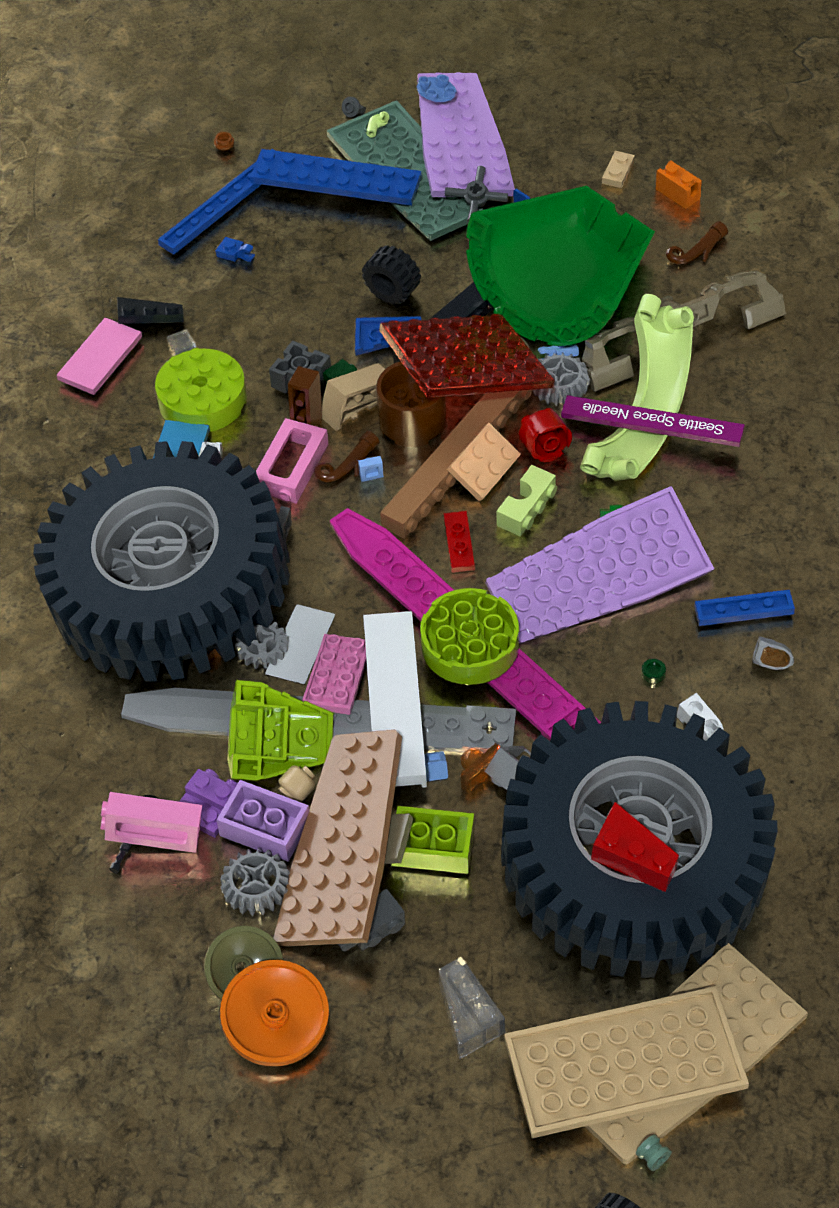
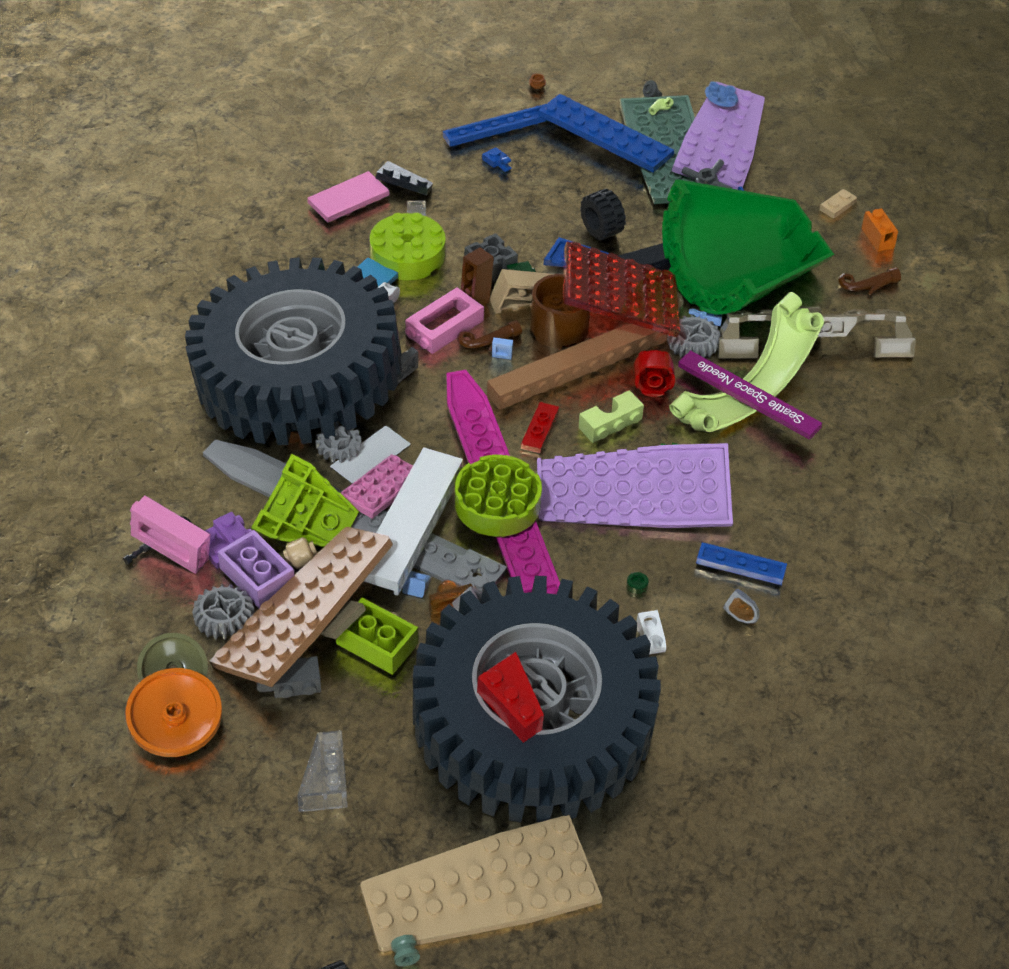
camera: 20 degrees right, 5 degrees down
light nougat plate [447,422,521,501] -> none
tan plate [504,986,749,1138] -> none

